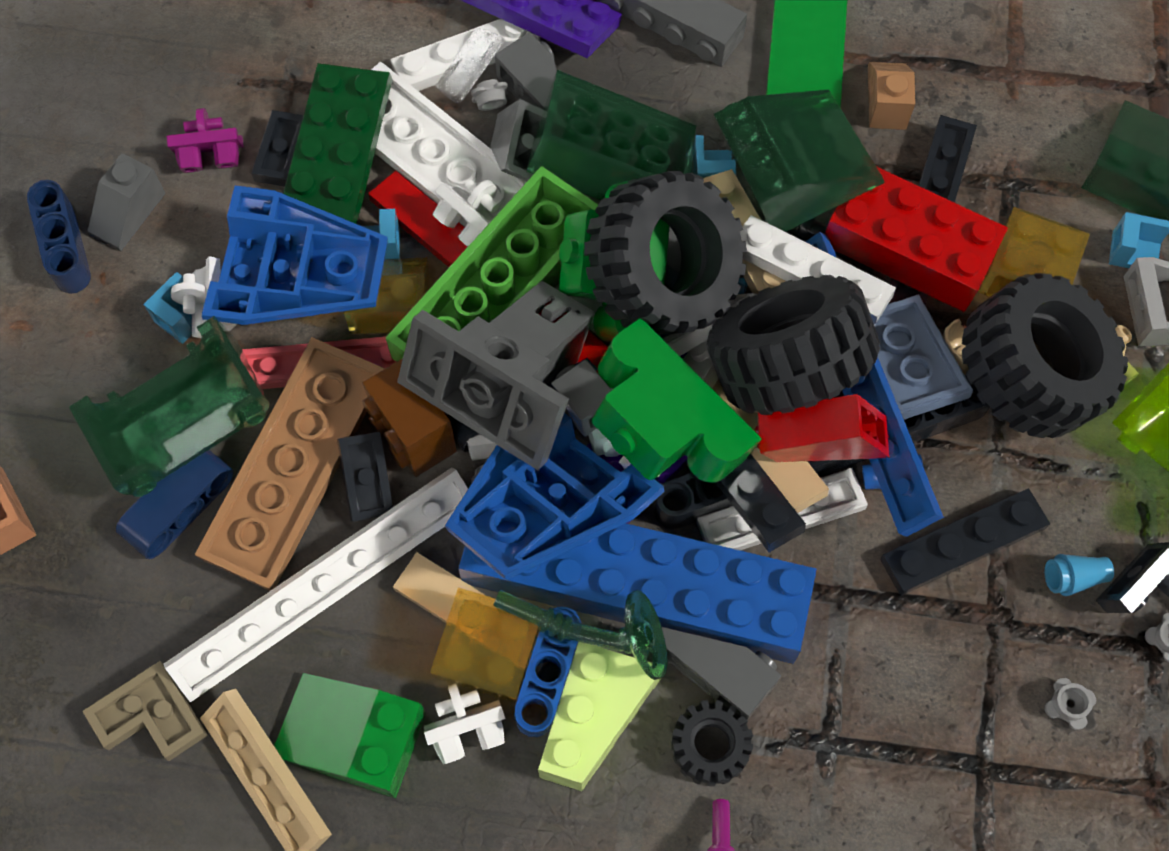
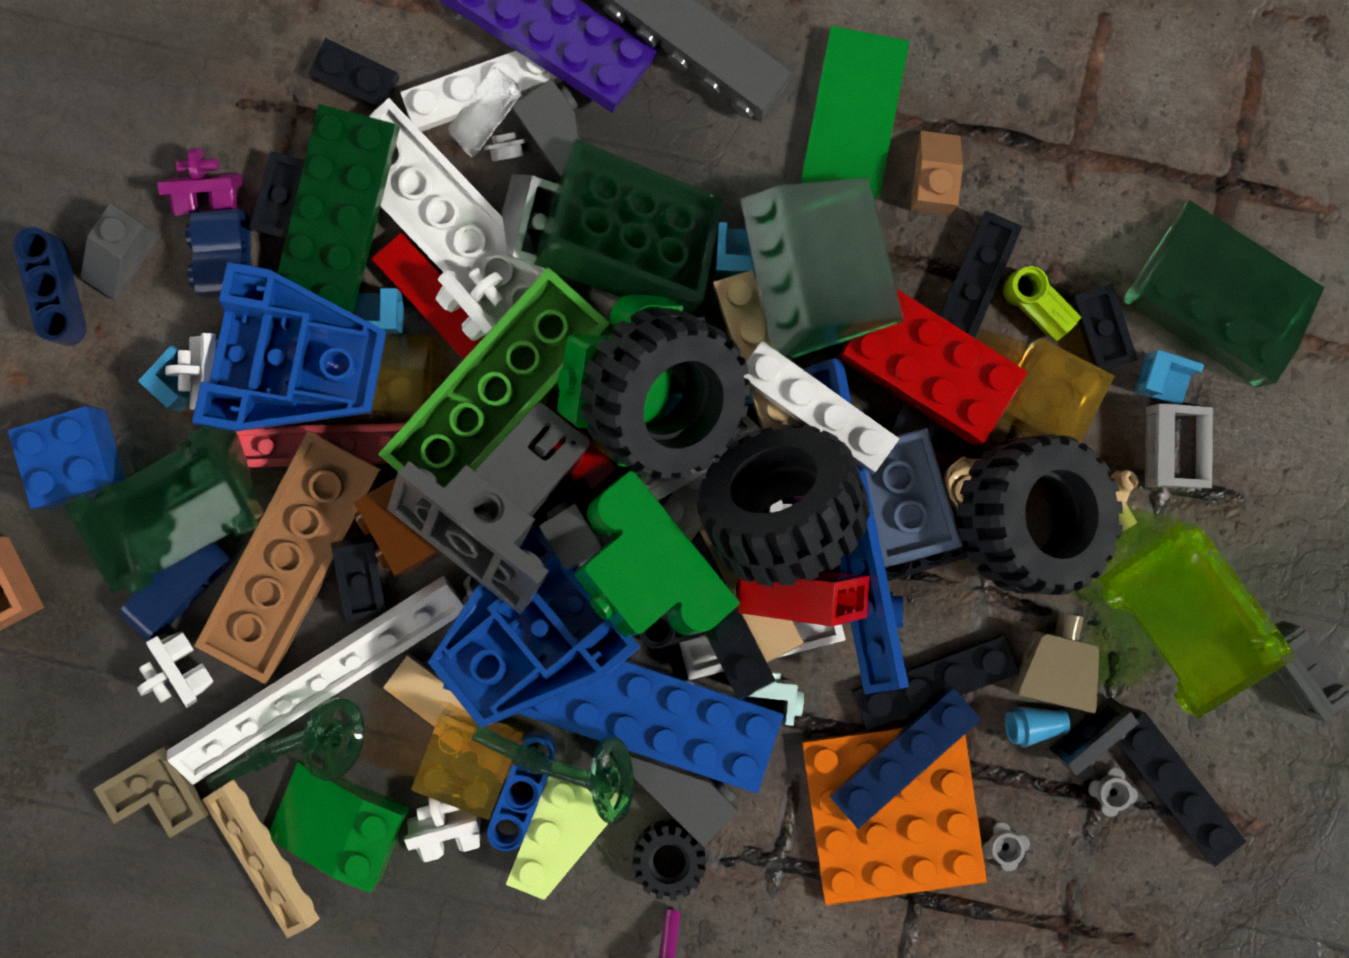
camera: 10 degrees right, 20 degrees up
none -> blue brick [7,406,128,510]
none -> white hips [137,631,213,708]
none -> dark blue brick [185,209,253,298]
none -> clear green dish [206,698,365,792]
none -> black plate [308,38,400,109]
none -> light aqua bracket [750,671,804,726]
none -> orange plate [801,726,987,905]
none -> dark blue plate [829,687,981,829]
none -> lime piece [1002,266,1081,342]
none -> dark tan torso [1009,612,1100,713]
none -> black plate [1070,283,1138,374]

